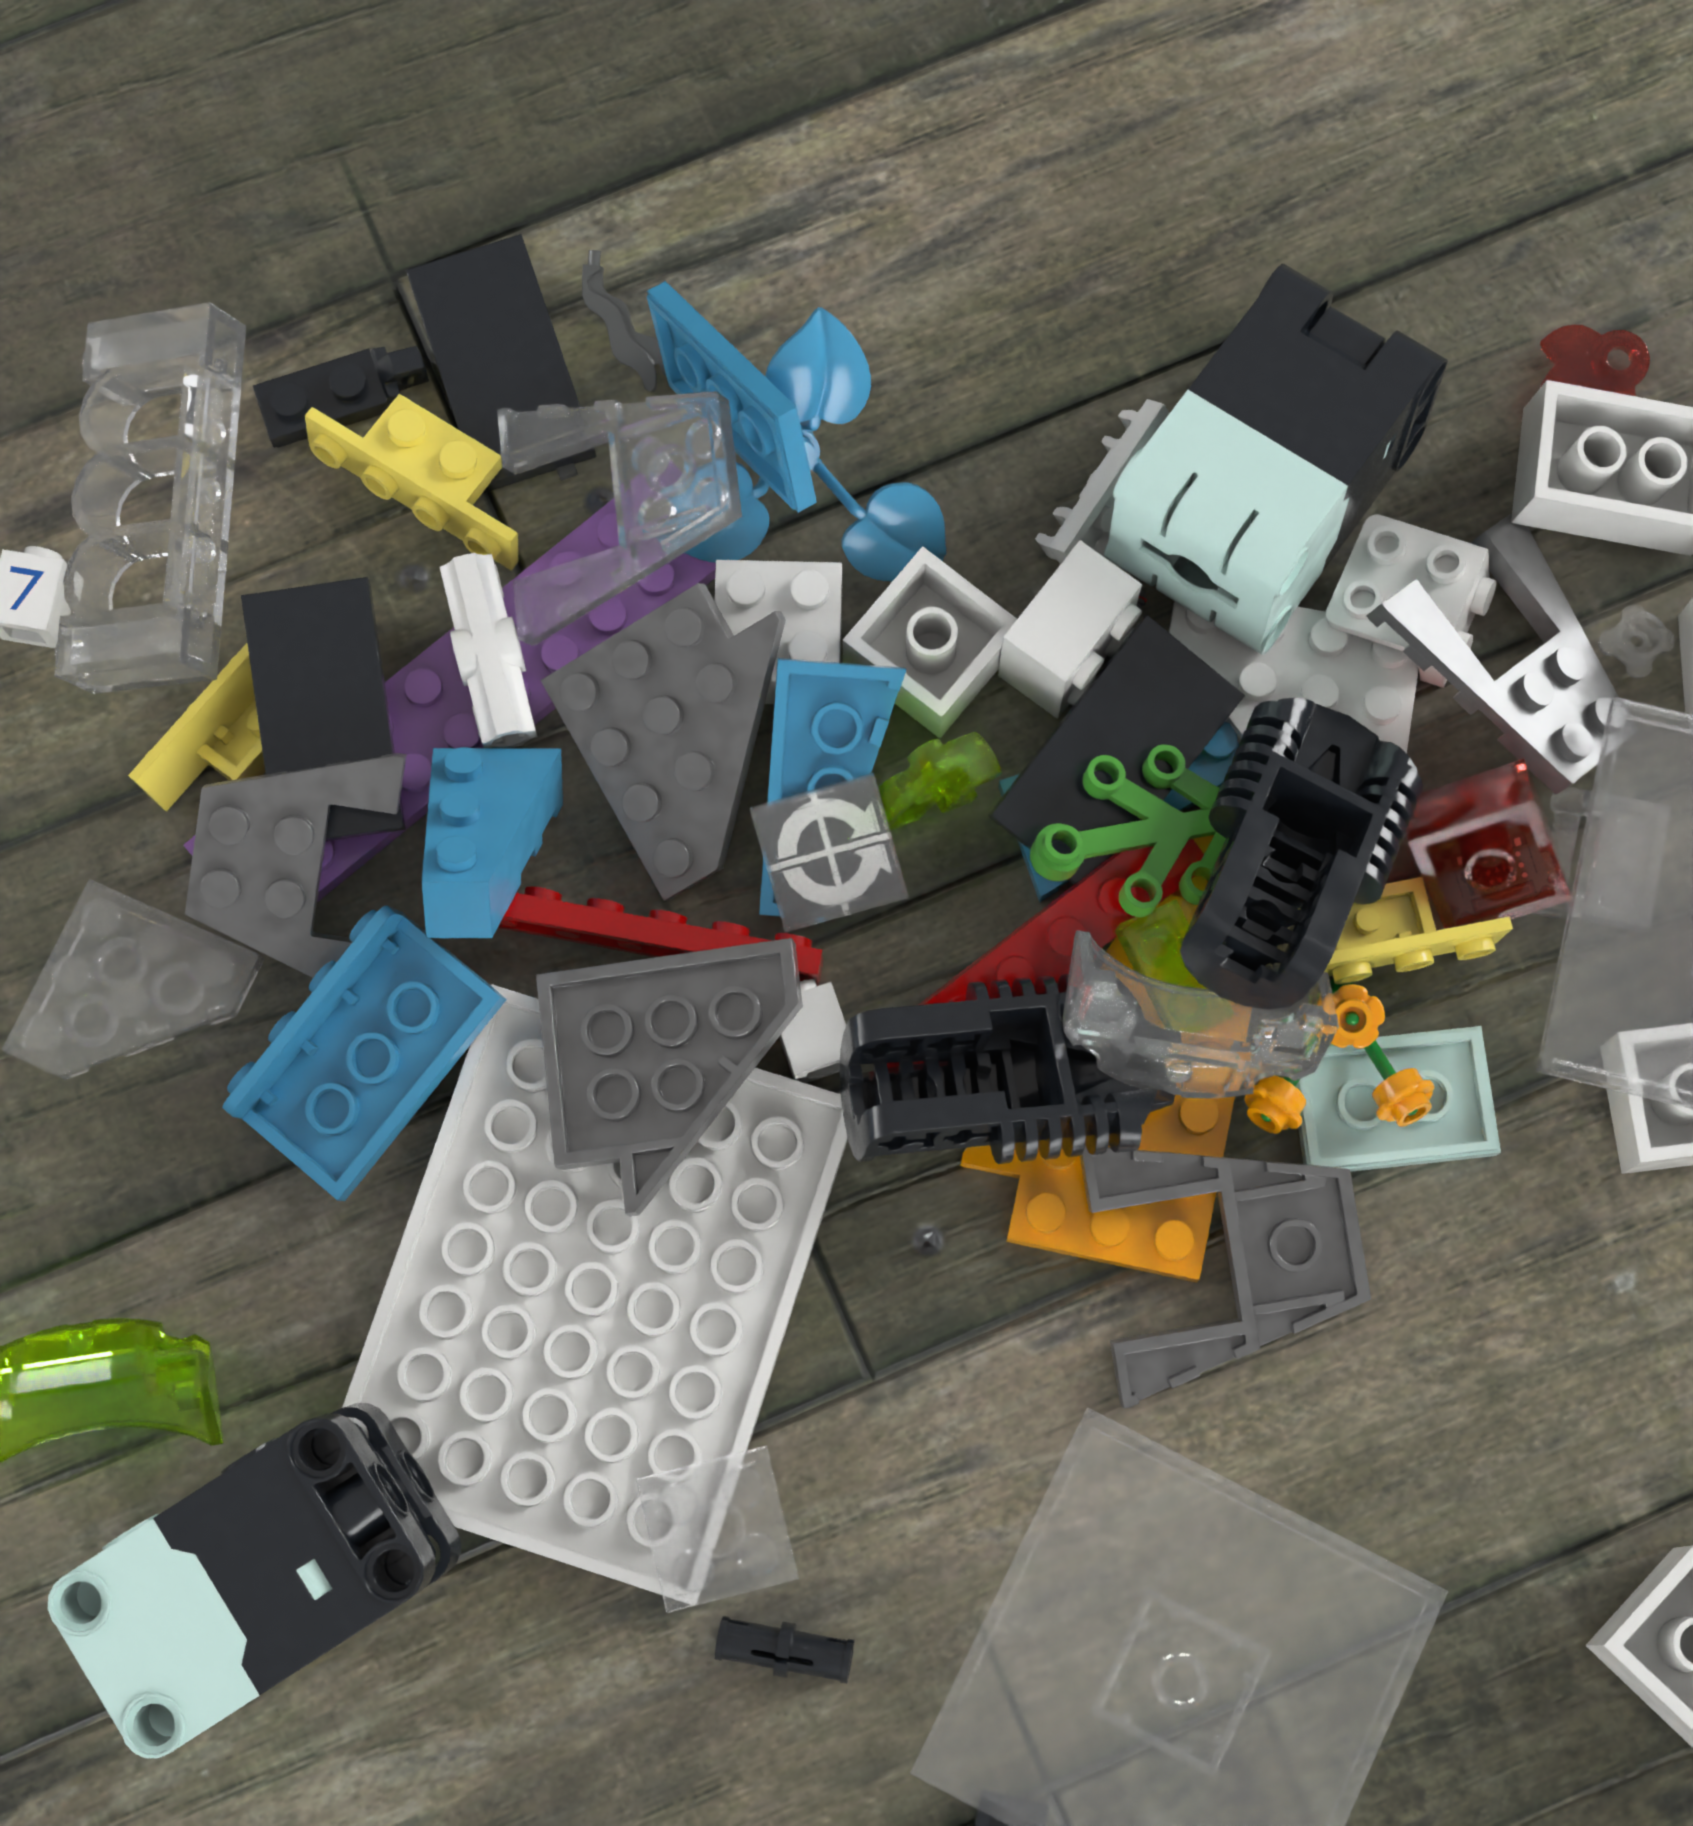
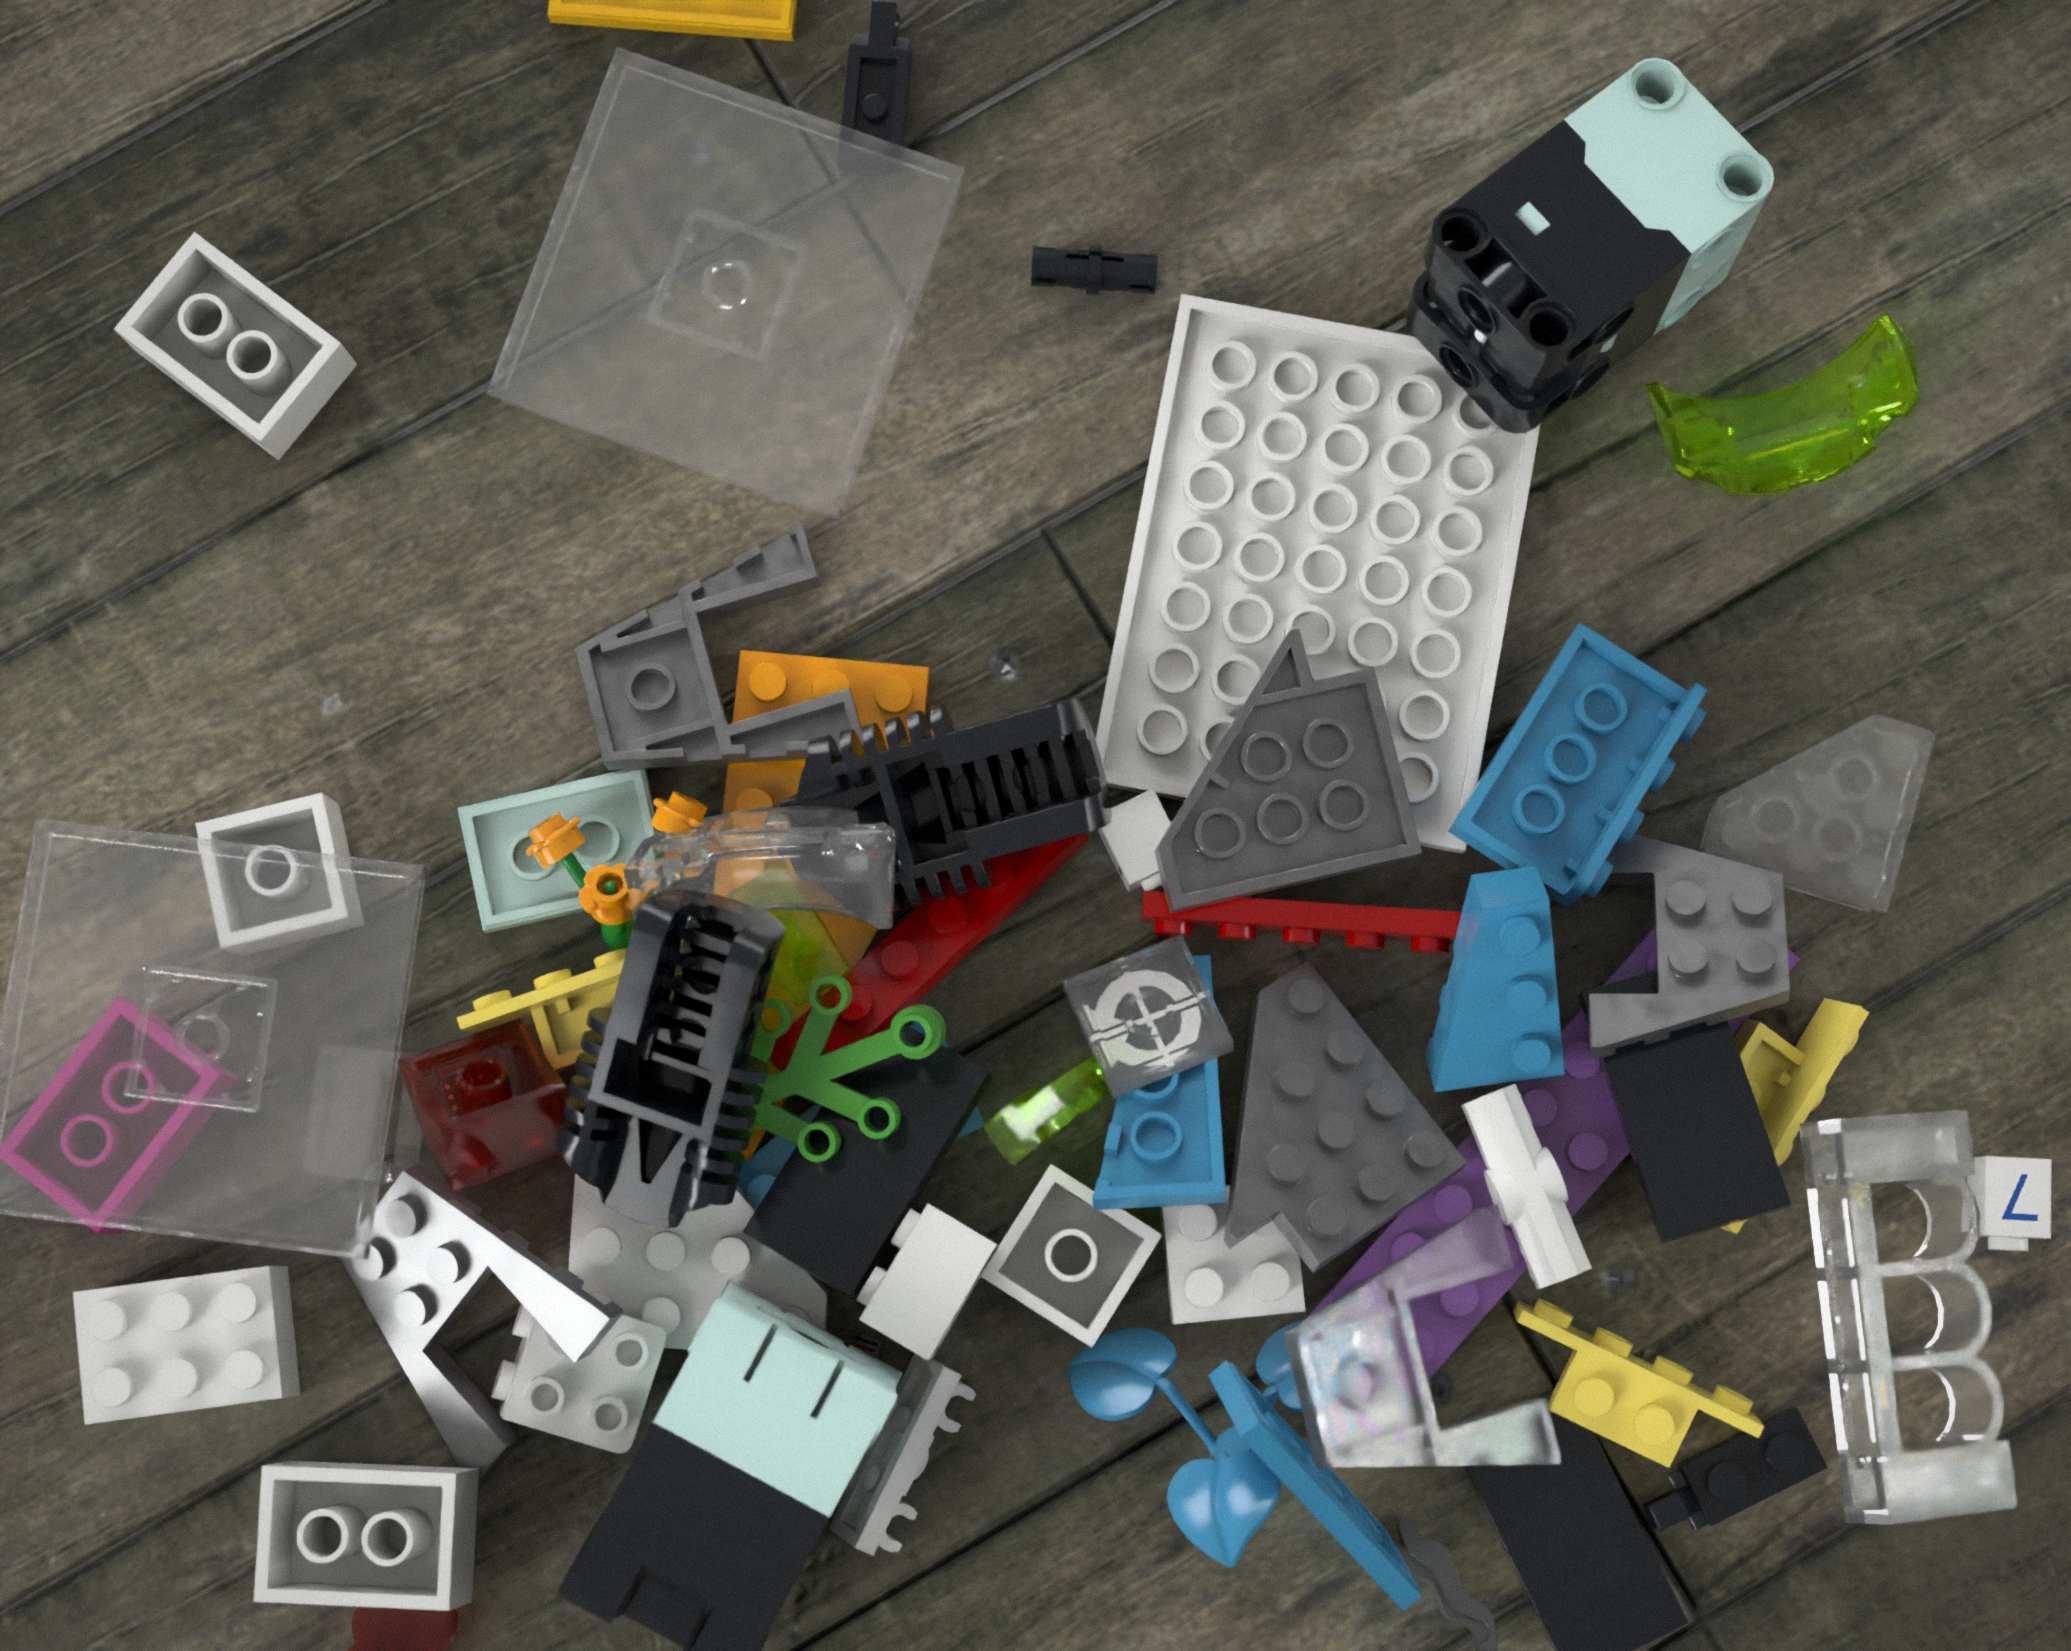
camera: 175 degrees right, 5 degrees up
clear plate [636,1446,799,1613] -> none
clear plate [1598,605,1674,678] -> none

